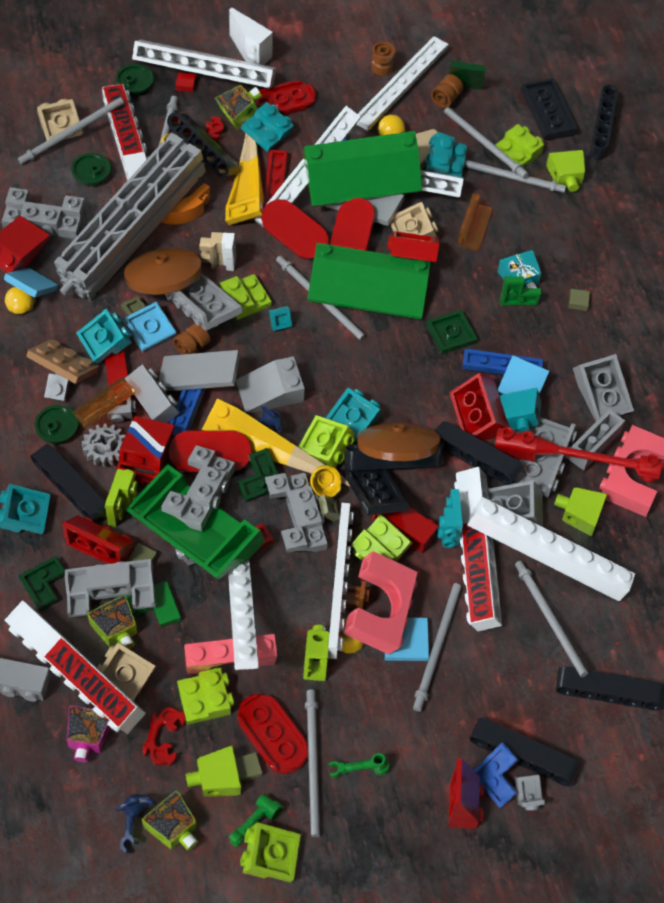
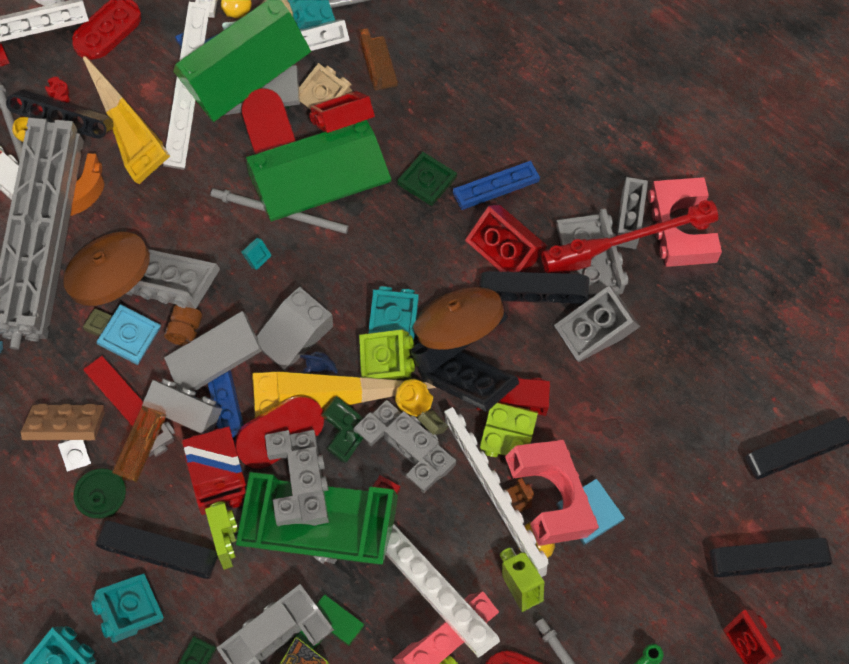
camera: 30 degrees left, 5 degrees up
red slope [62,515,134,564] -> none
teal plate [76,309,131,364] -> none
light grey gear [82,423,125,467] -> none
olive tile [127,543,157,563] -> none
hips [199,232,236,271] -> none
torso [215,86,262,130] -> none
lime plate [220,274,272,320] -> none
teal plate [241,102,294,152] -> none
red tile [261,199,328,260] -> none
red tile [263,150,288,208] -> none
light grey bar [413,583,462,712] -> none
teal plate [437,489,463,548] -> none
brick [454,467,502,631] -> none
white brick [467,497,635,601] -> none
blue tile [473,742,520,808] -> none
teal torso [498,250,541,288] -> none
medium azure tile [498,356,549,395] -> none
green tile [500,276,541,305] -> none
teal torso [500,388,542,433] -> none
light grey bar [515,561,588,677] -> none
light grey bracket [515,774,545,810] -> none
lime torso [554,488,607,536] -> none
olive tile [568,289,590,311] -> none
light grey slope [573,354,634,421] -> none

